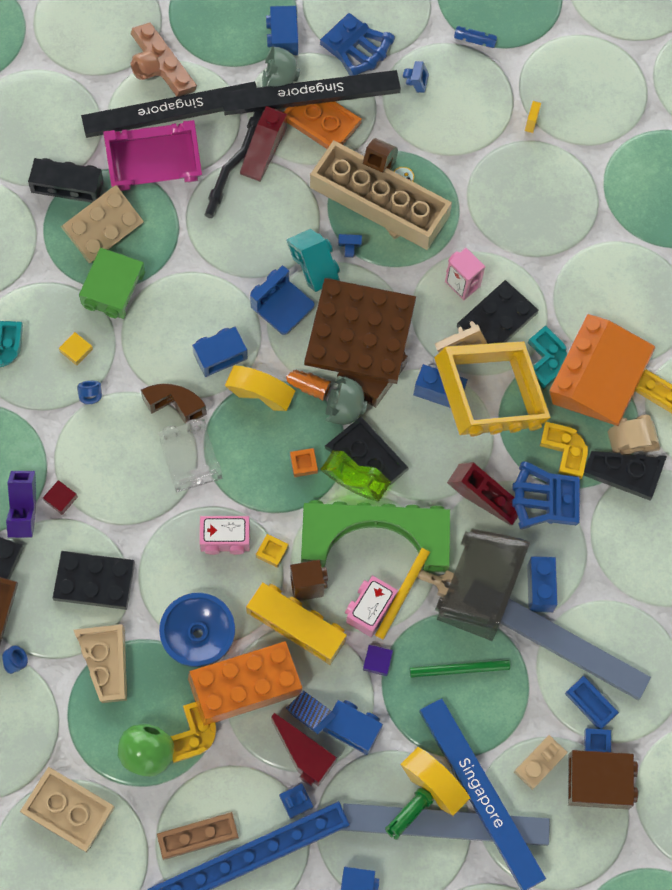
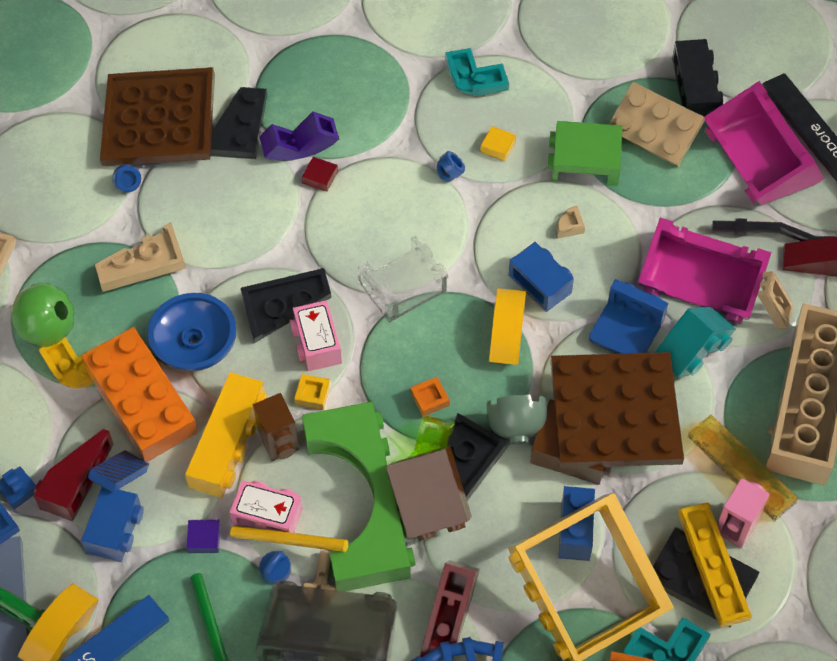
camera: 80 degrees right, 10 degrees down
black plate [52,551,135,610] -> none
reddish brown brick [141,384,207,425] -> none
orange hinge [286,369,331,401] -> none
blue tile [338,234,362,258] -> none
tan plate [435,321,487,352] -> none
none -> black wing [240,268,331,344]
none -> blue tile [259,551,291,584]
none -> reddish brown brick [386,446,472,541]
none -> tan tile [556,206,585,239]
none -> dark pink windscreen [638,217,772,324]
none -> yellow tile [678,502,752,628]
none -> clear yellow plate [688,414,798,522]
none -> tan tile [758,271,794,329]

